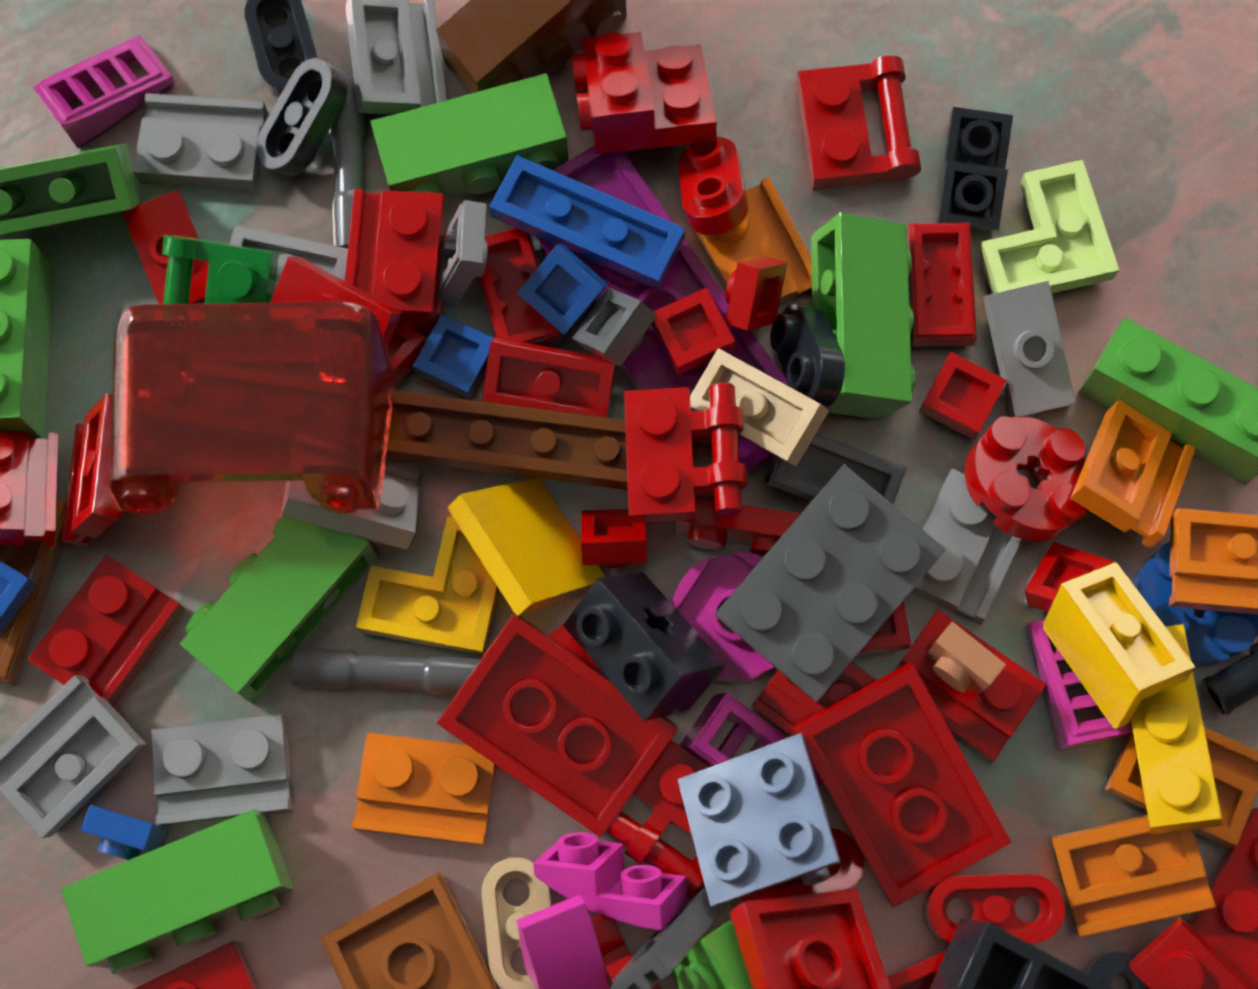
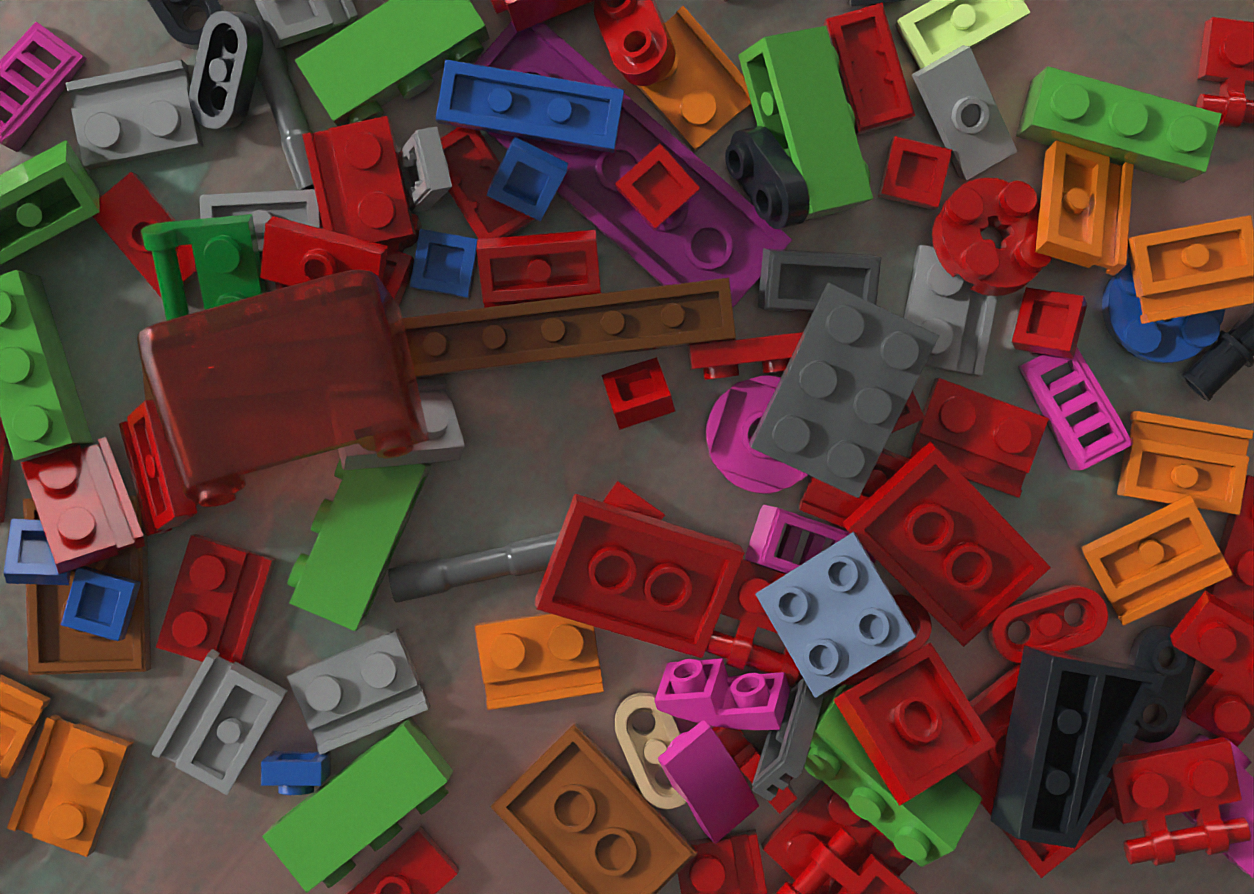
camera: 20 degrees left, 15 degrees up
yellow plate [355,516,499,656] -> none
yellow tile [447,478,605,616] -> none
black brick [563,572,726,721] -> none
dark grey plate [572,287,657,367] -> none
red plate [624,383,747,523] -> none
tan plate [690,348,829,467] -> none
red plate [725,256,788,331] -> none
nougat plate [926,621,1006,696] -> none
yellow panel [1043,562,1195,729] -> none
yellow plate [1131,624,1222,834] -> none

